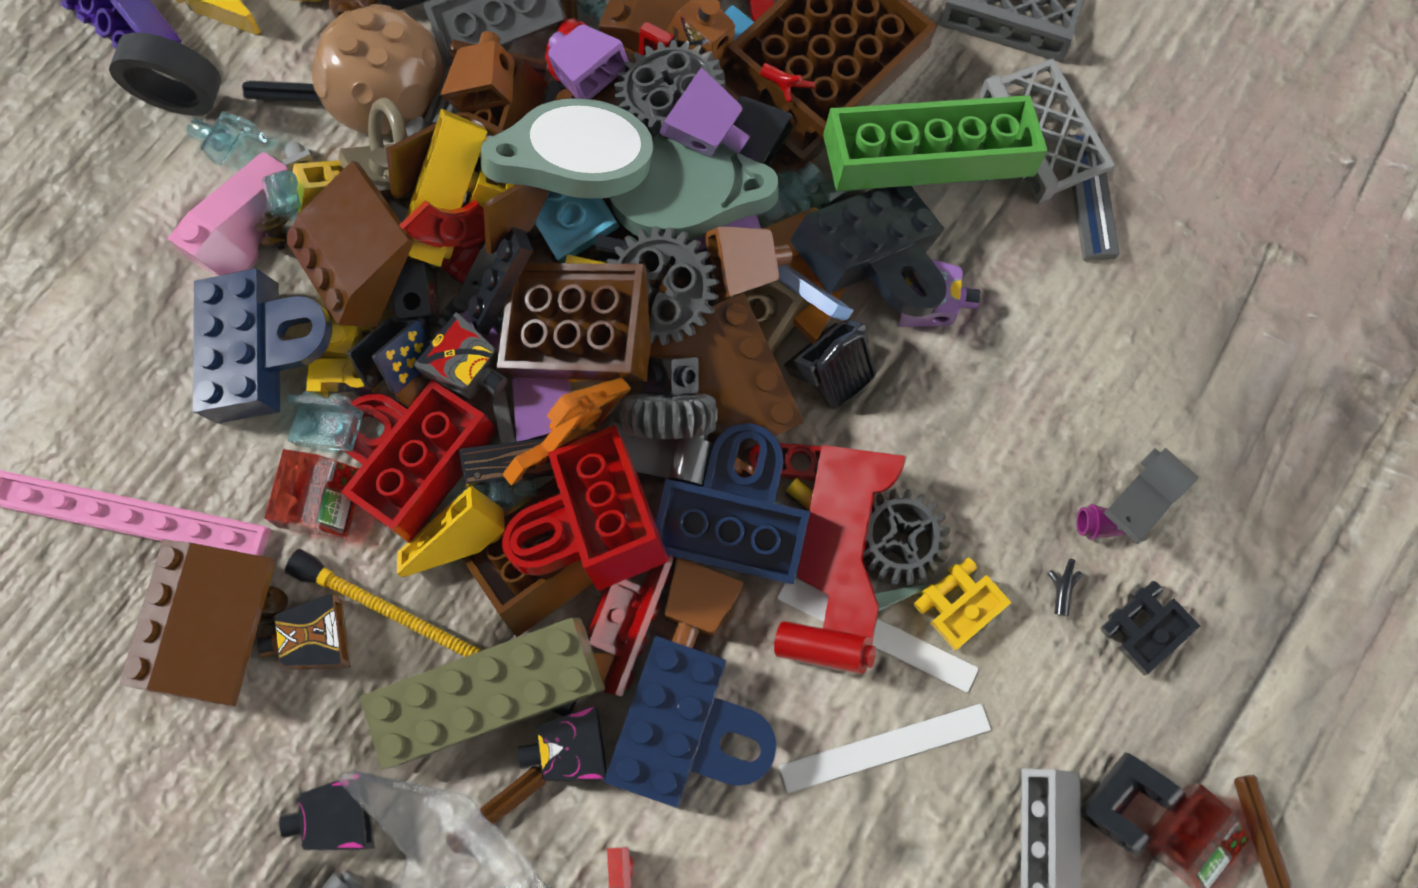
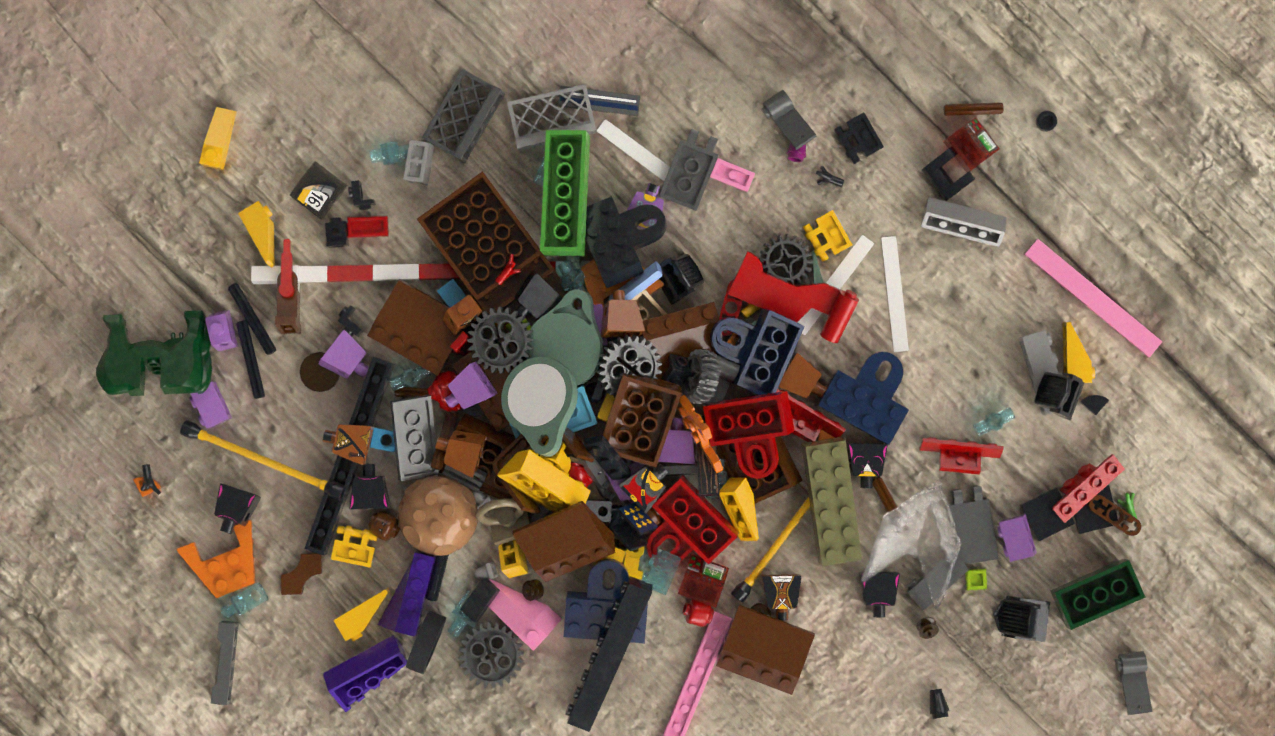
camera: 80 degrees left, 15 degrees up
clear light blue axle [262,170,301,215] -> none
red tile [399,200,485,248] -> none
medium lavender torso [659,68,750,157] -> none
none -> dark purple wedge [377,551,436,637]
none -> dark grey gear [458,622,524,689]
none -> black plate [460,578,500,622]
none -> black brick [565,576,653,732]
none -> white sticker [597,119,670,182]
none -> dark grey tile [659,129,719,211]
none -> red head [682,598,714,627]
none -> bright pink plate [710,158,755,193]

